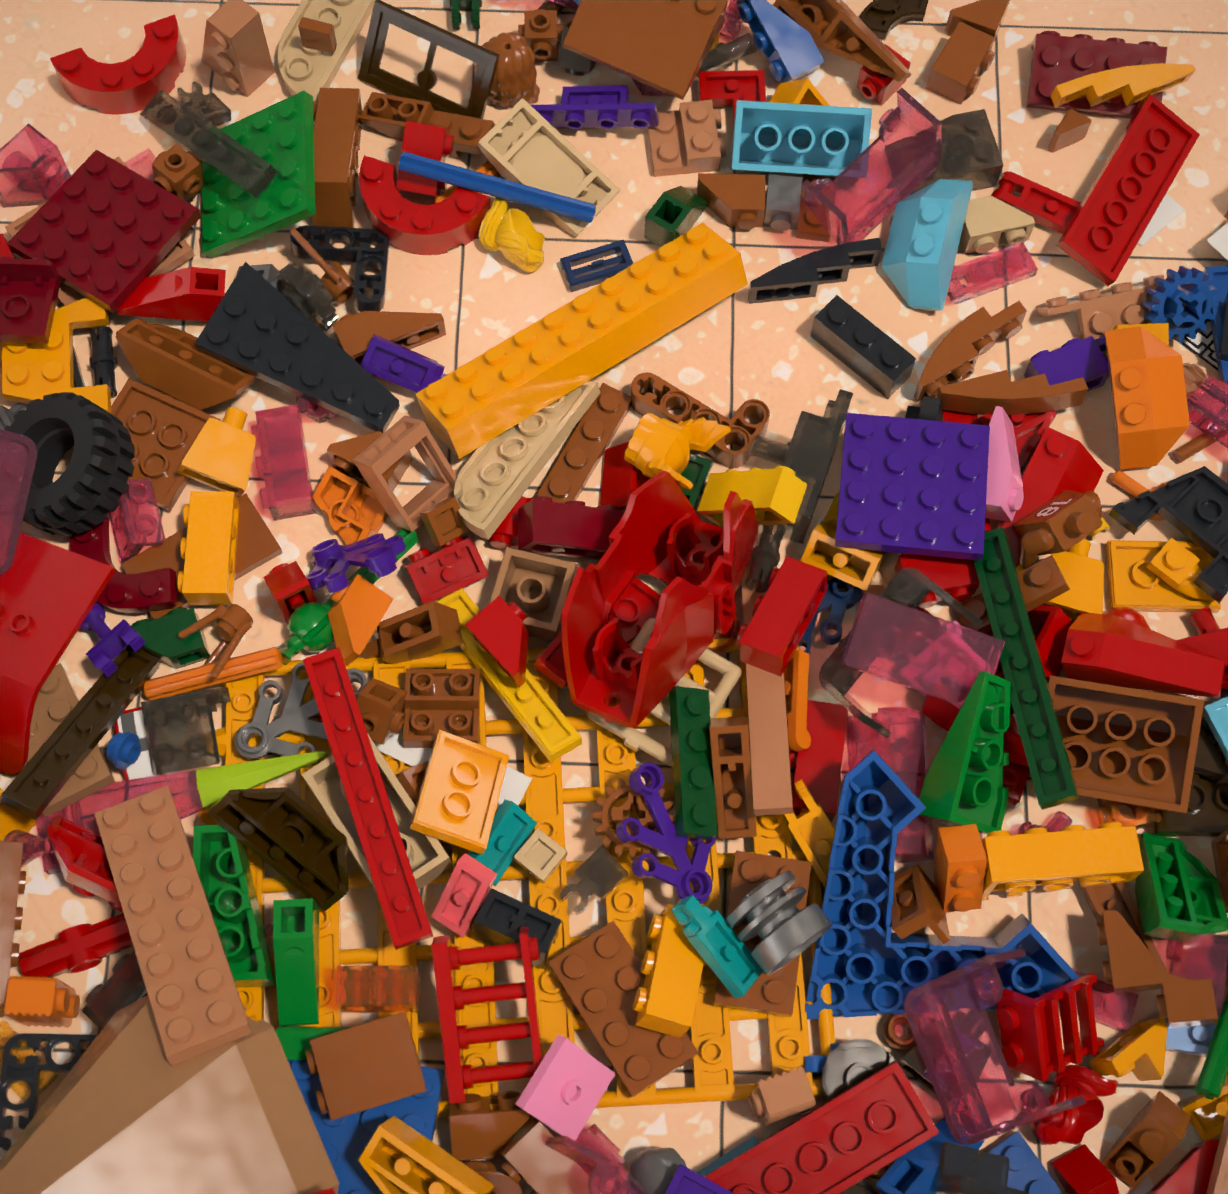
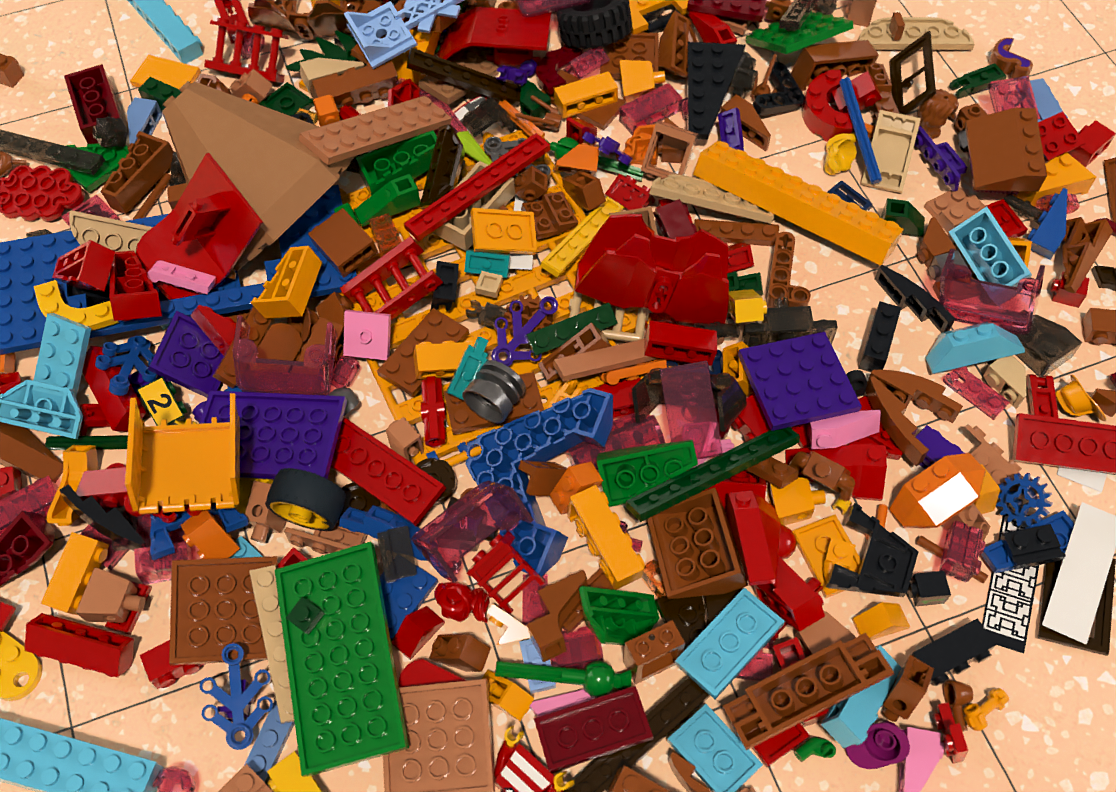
camera: 70 degrees right, 10 degrees down
blue plate [106,732,141,769] -> none
dark orange tile [420,497,469,546] -> none
coral plate [431,853,498,938] -> none
red slope [465,596,529,687] -> none
light orange helmet [624,413,731,490] -> none
none -> red piece [421,376,446,448]
none -> light orange piece [1055,374,1106,421]

